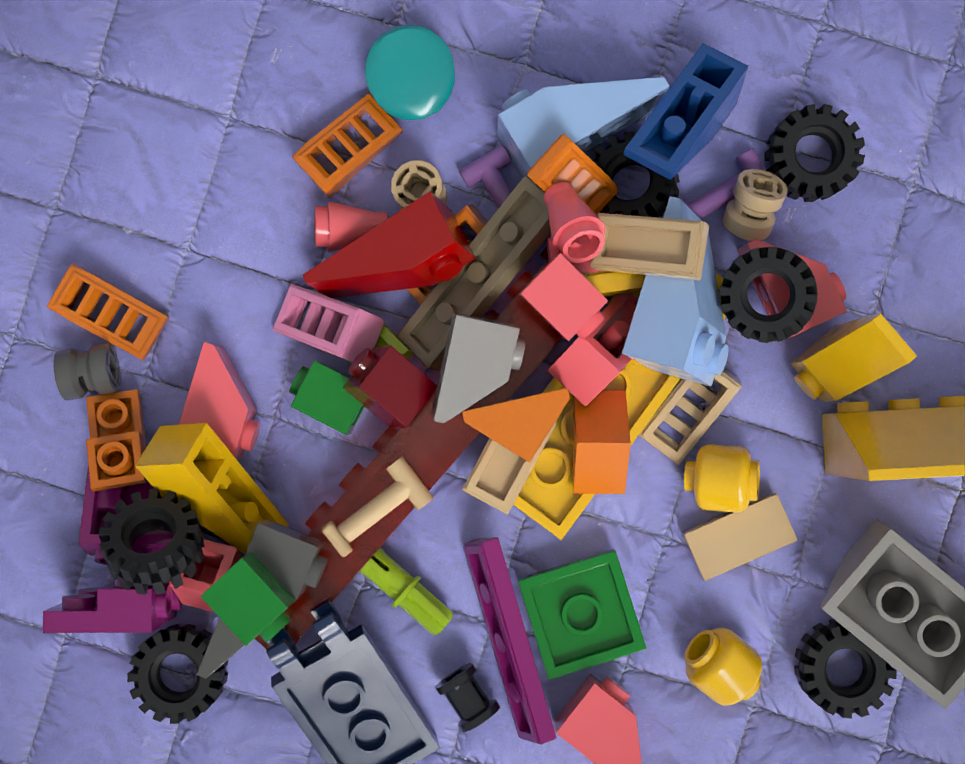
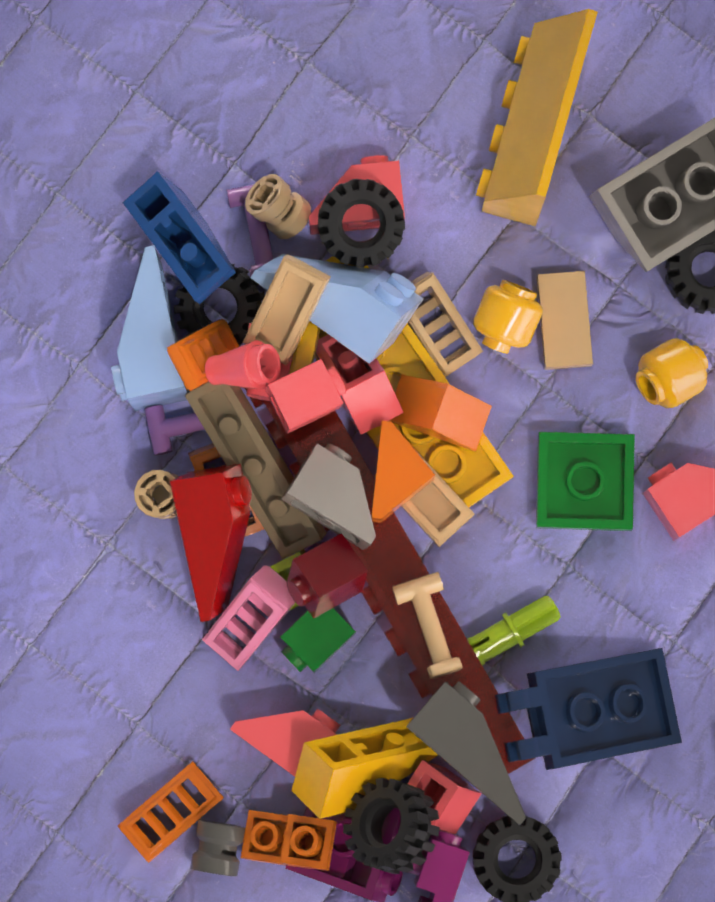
camera: 70 degrees left, 5 degrees down
green brick [200,552,296,646] -> none
orange slope [291,93,403,199] -> none
coral cone [314,201,387,252] -> none
teal piece [365,25,455,120] -> none
black bush [435,663,500,732] -> none
magenta tile [463,537,557,745] -> none
black tyre [764,104,865,202] -> none
yellow slope [790,313,917,402] -> none

